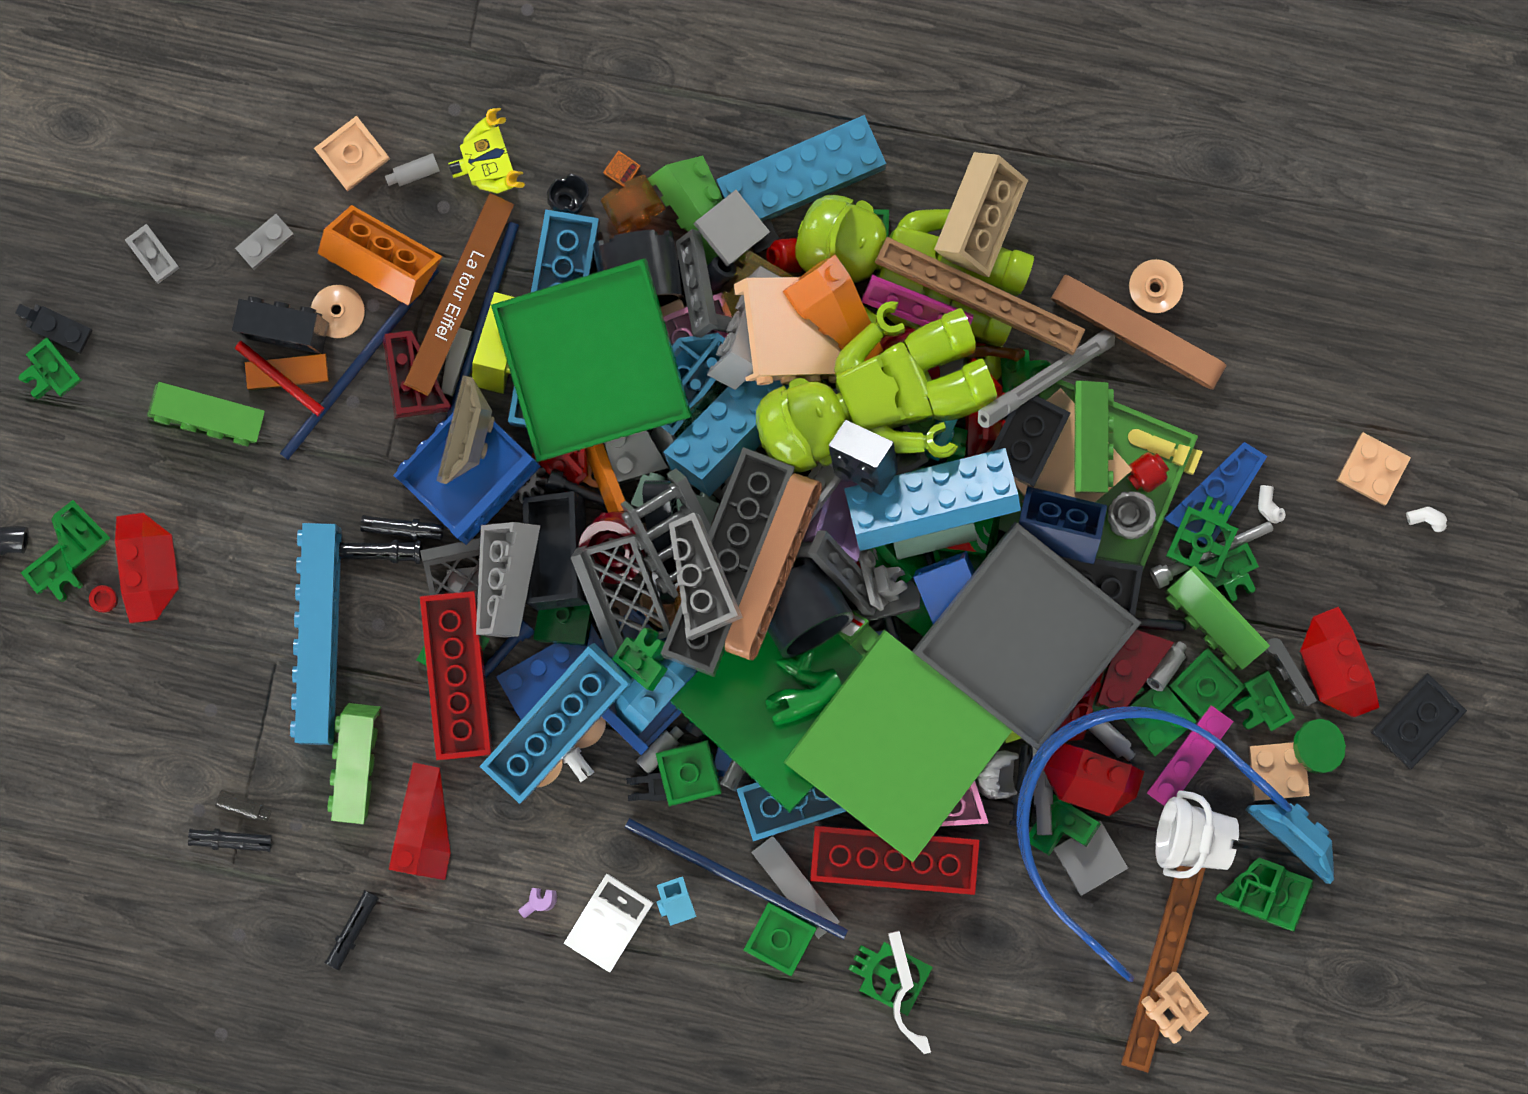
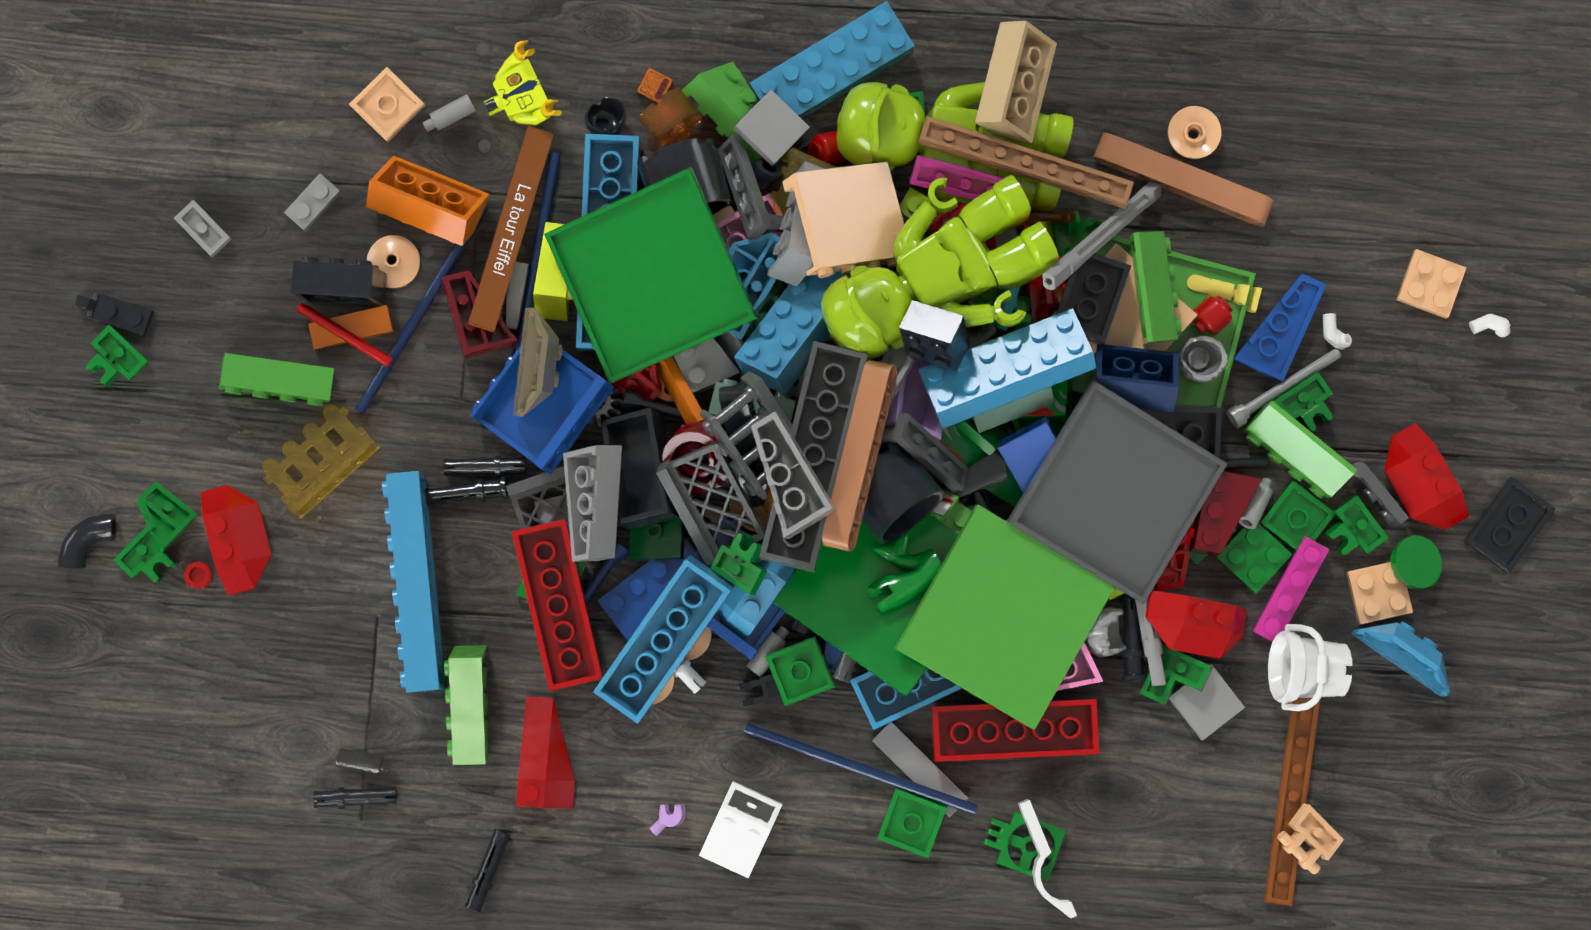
camera: 10 degrees left, 0 degrees up
medium azure brick [657,876,696,926] -> none
orange wedge [783,255,883,361] -> none
light grey piece [859,550,889,611] -> none
light grey tile [874,565,907,602] -> none
blue piece [1017,707,1292,982] -> none
light grey cylinder [1088,722,1135,761] -> none
green piece [1166,496,1238,579] -> none
green slope [1216,858,1314,933] -> none
none -> clear yellow fence [262,405,381,519]

